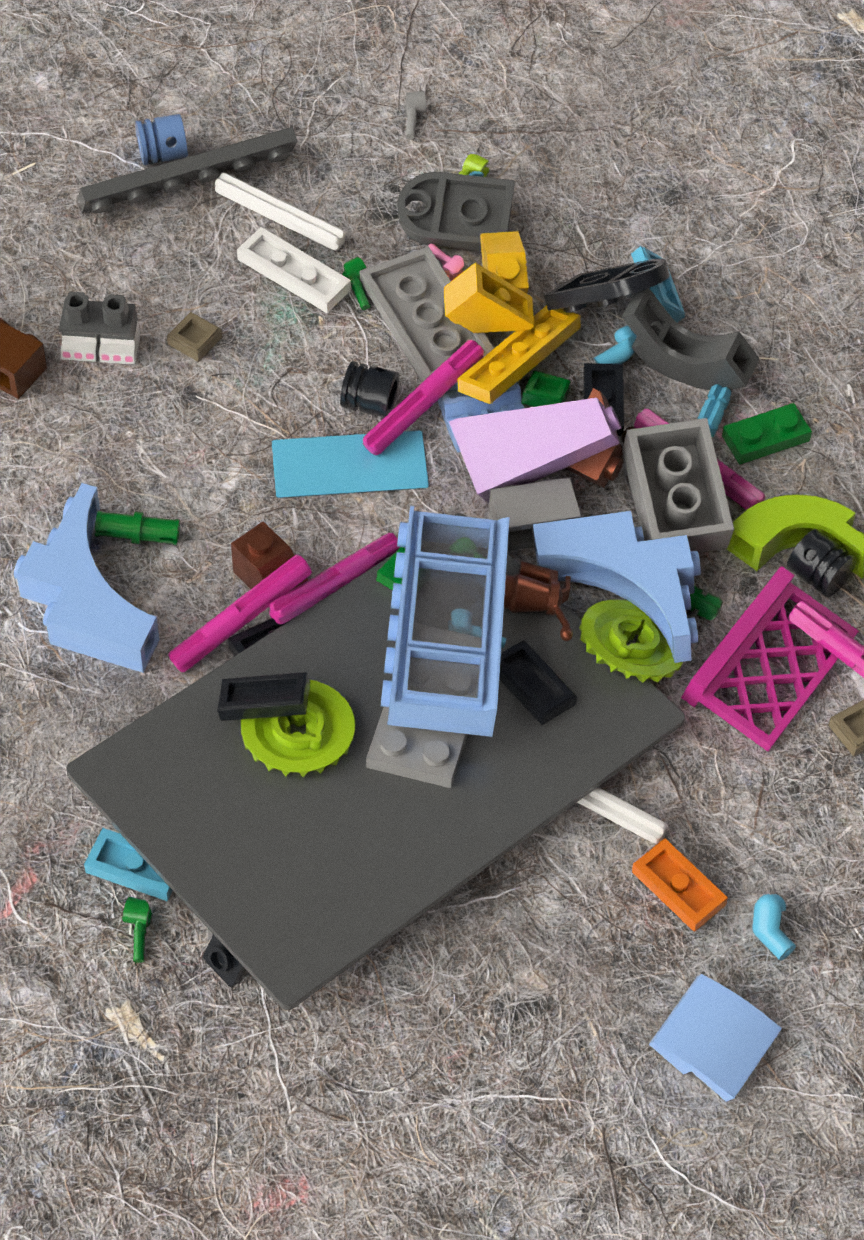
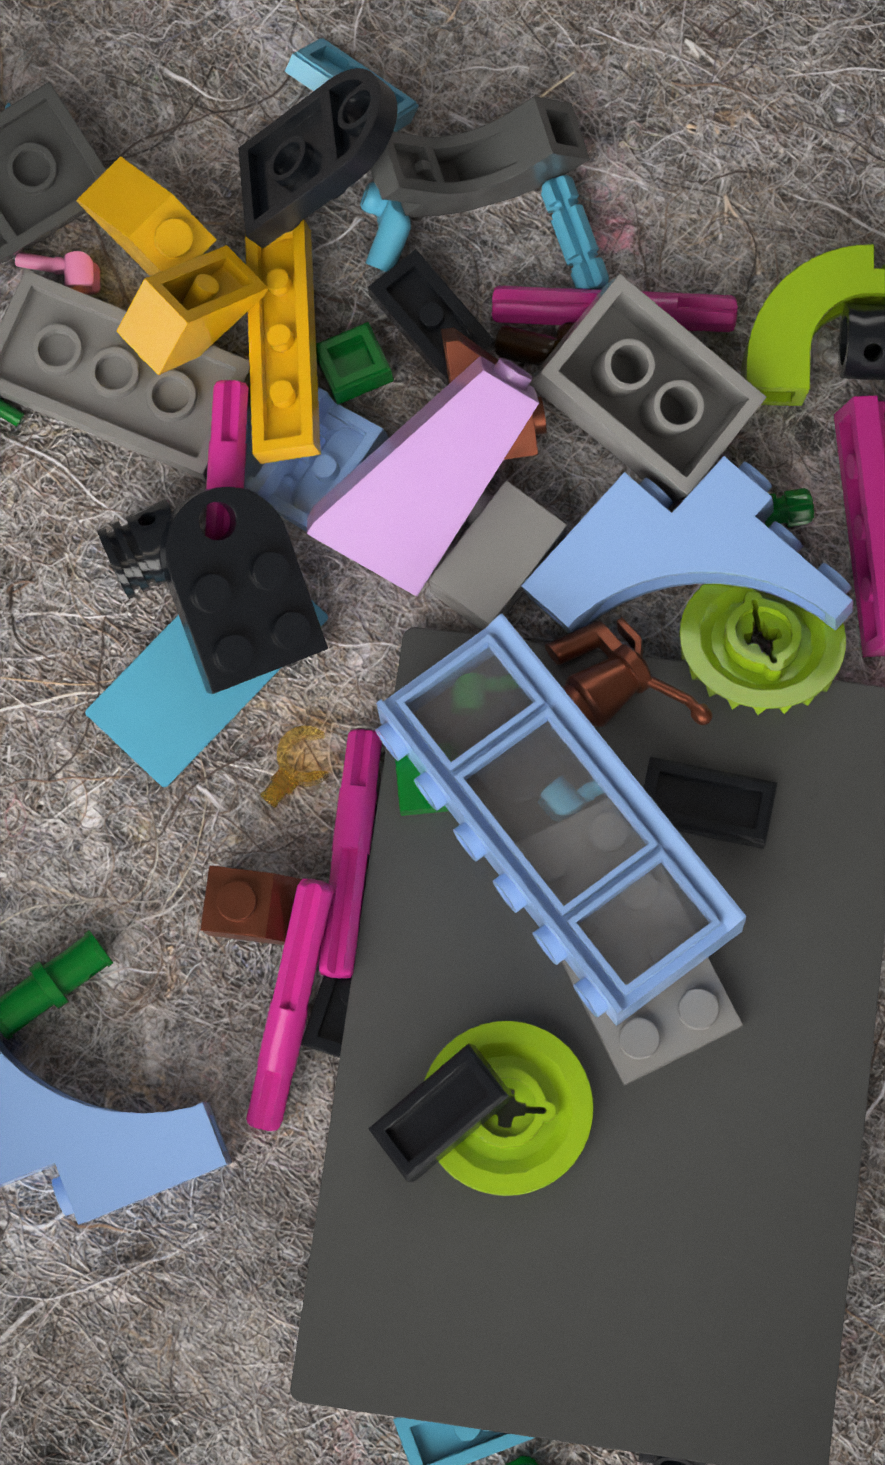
camera: 35 degrees left, 25 degrees up
green plate [722,403,812,465] -> none
none -> black plate [160,487,328,694]
none -> clear yellow piece [260,726,329,808]

